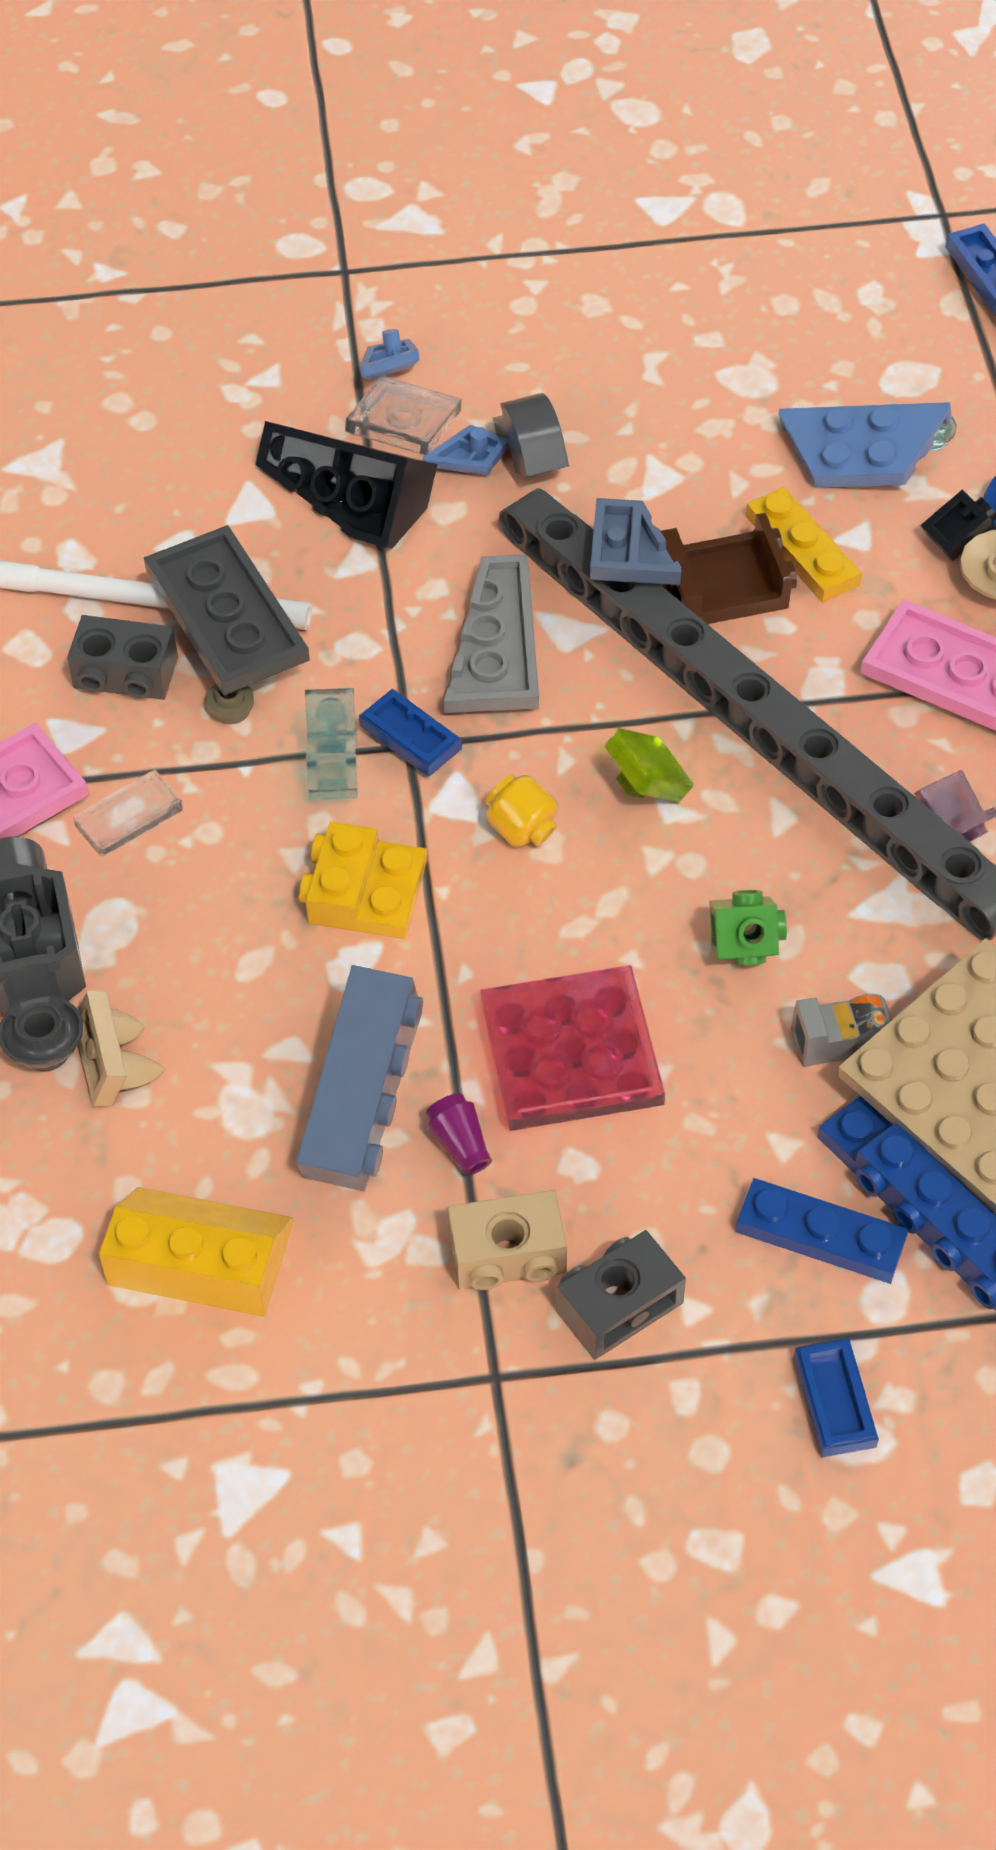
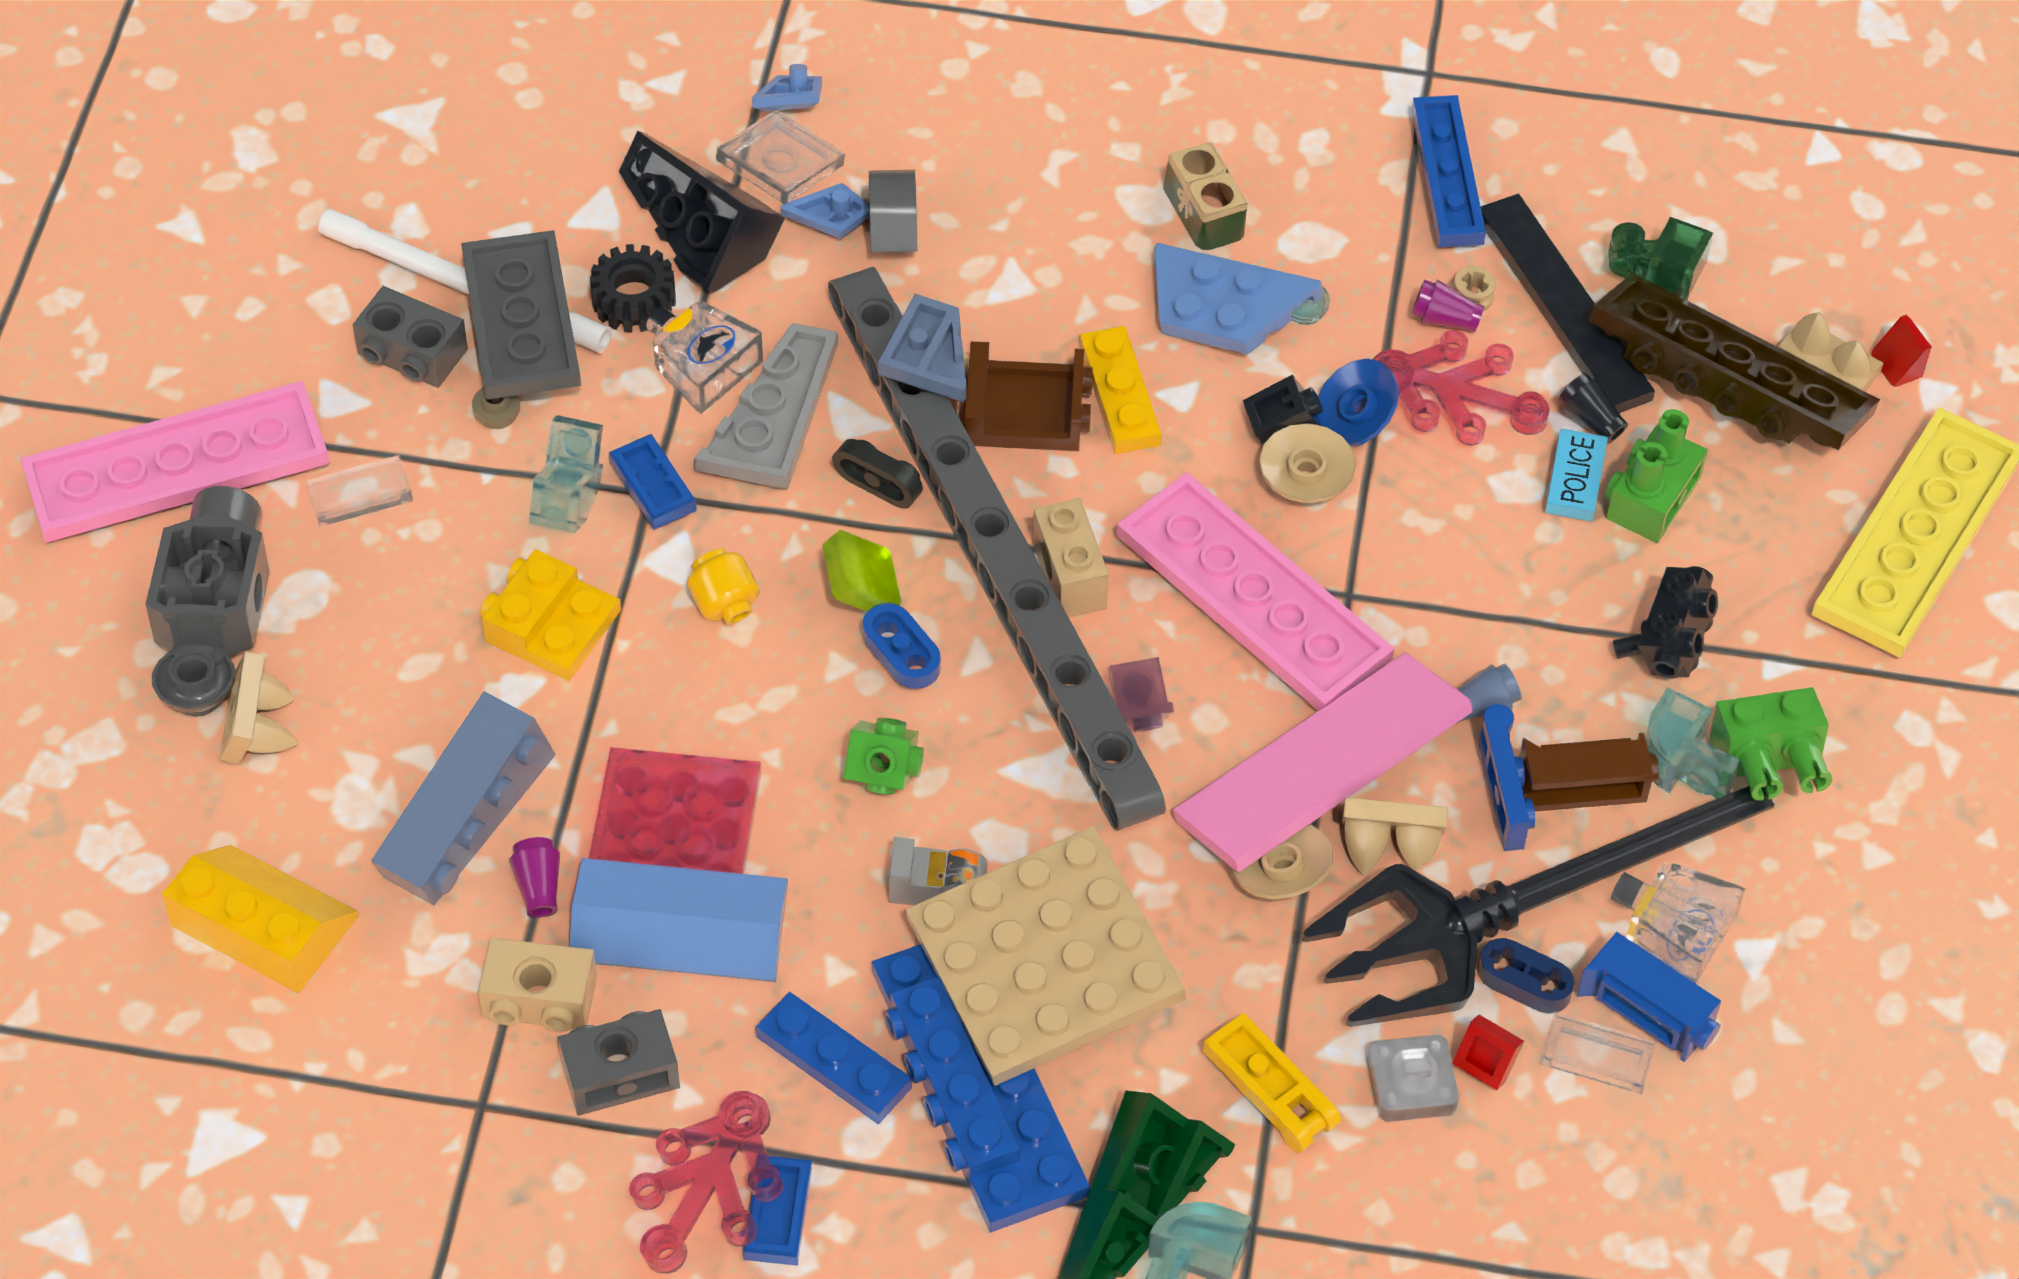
camera: 15 degrees right, 0 degrees up
none -> medium blue slope [569,858,788,982]
none -> black tyre [590,244,676,333]
none -> clear pink plant [629,1090,783,1274]
none -> clear torso [646,301,763,414]
none -> pearl dark grey plate [832,439,923,508]
none -> blue plate [863,603,941,689]
none -> tan brick [1033,498,1109,617]
none -> piece [1163,142,1248,250]

